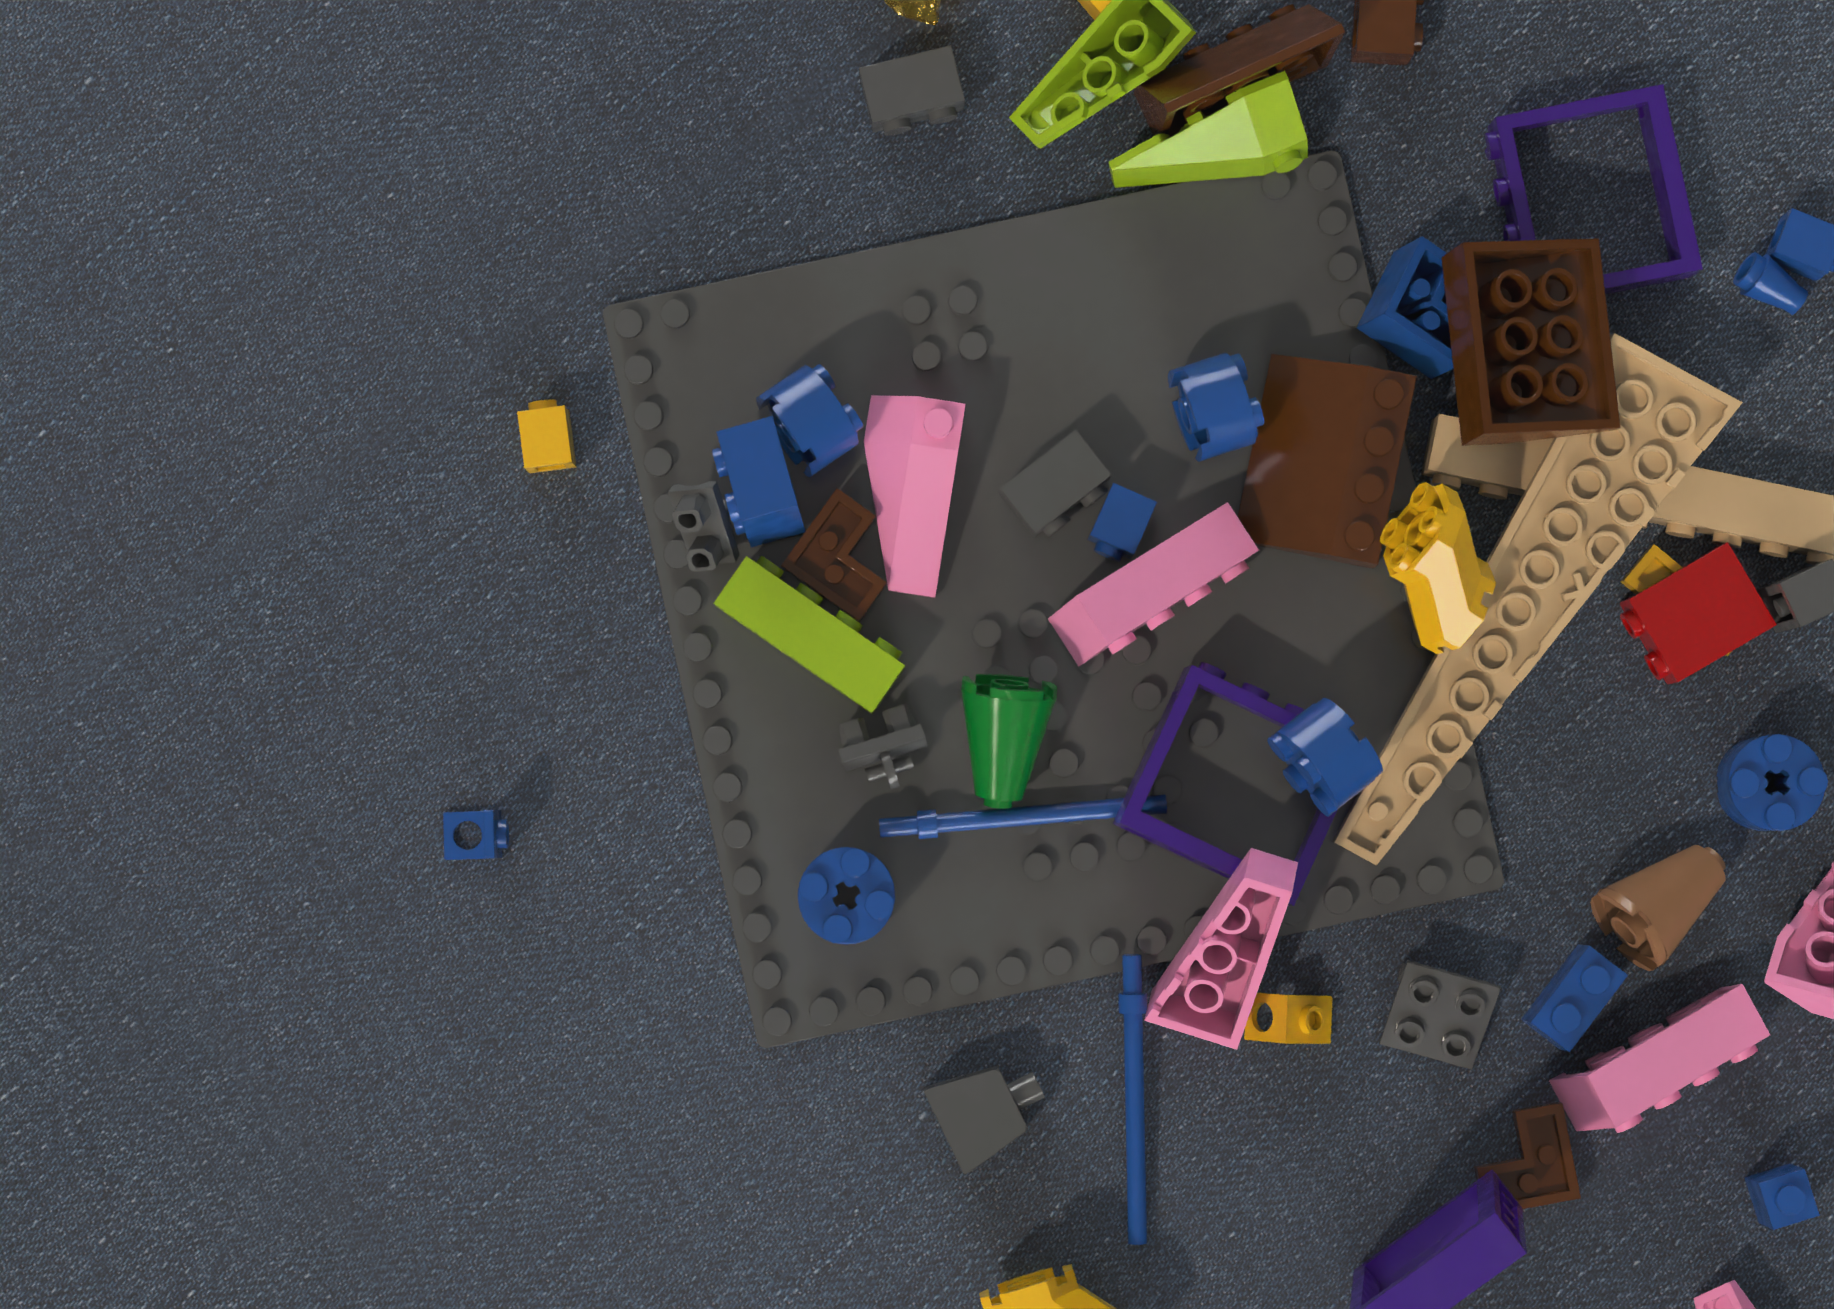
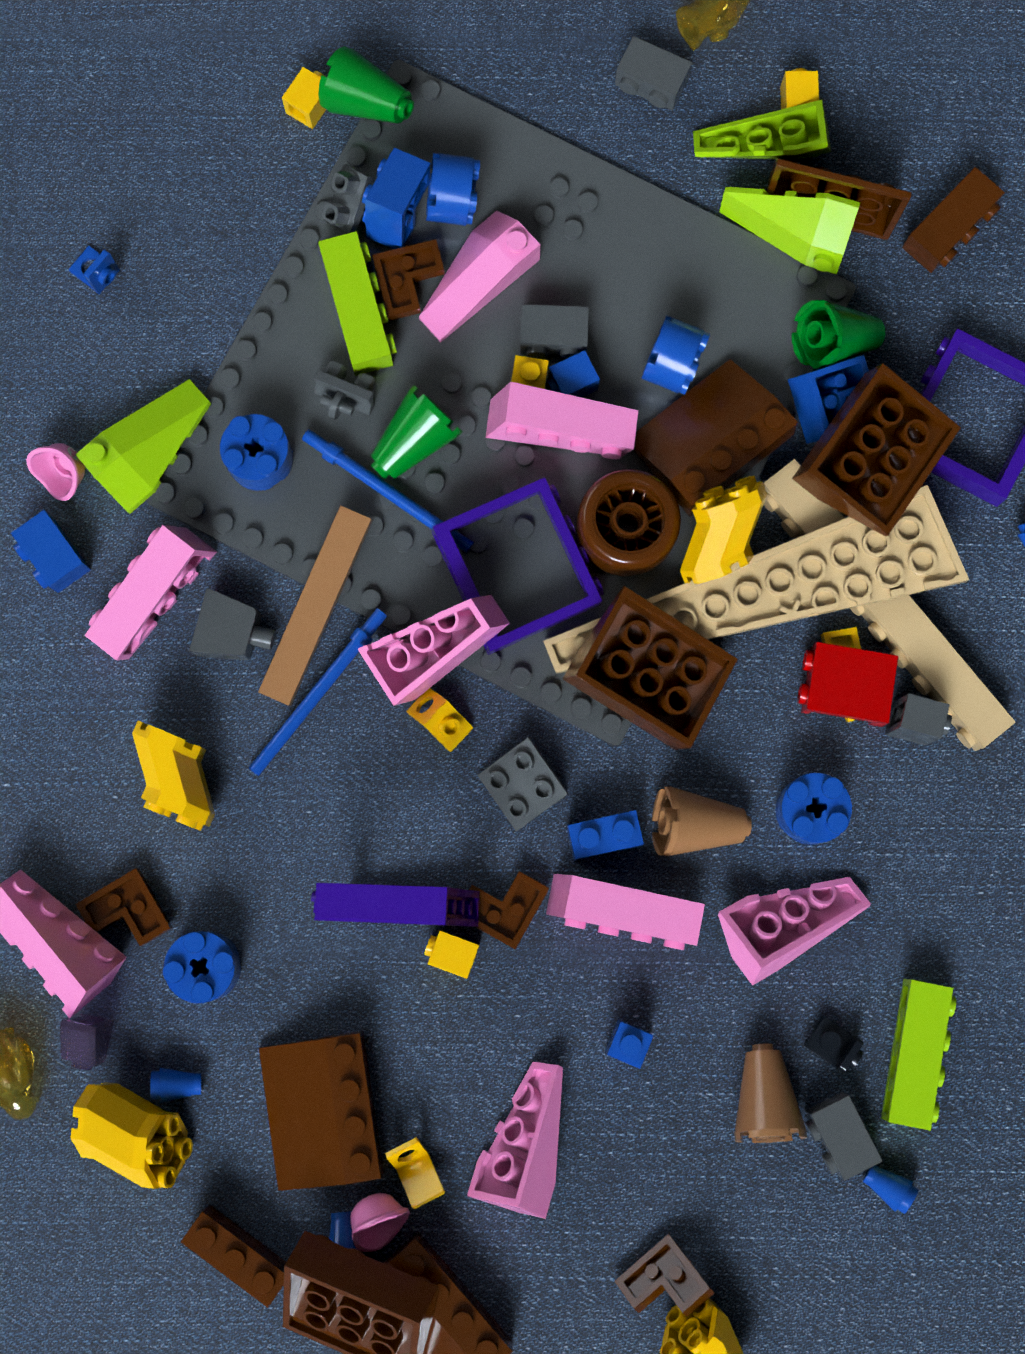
camera: 40 degrees right, 5 degrees down
blue brick [1267,698,1383,817] -> none
none -> blue brick [11,510,91,593]
none -> bright pink helmet [26,443,85,501]
none -> lime wedge [75,379,211,514]
none -> bright pink wedge [85,525,217,660]
none -> medium nougat tile [258,505,373,706]
none -> green cone [318,46,414,124]
none -> yellow brick [424,930,480,979]
none -> yellow brick [511,355,549,389]
none -> reddish brown slope [563,586,738,750]
none -> reddish brown wheel [576,469,681,576]
none -> green cone [791,300,885,369]

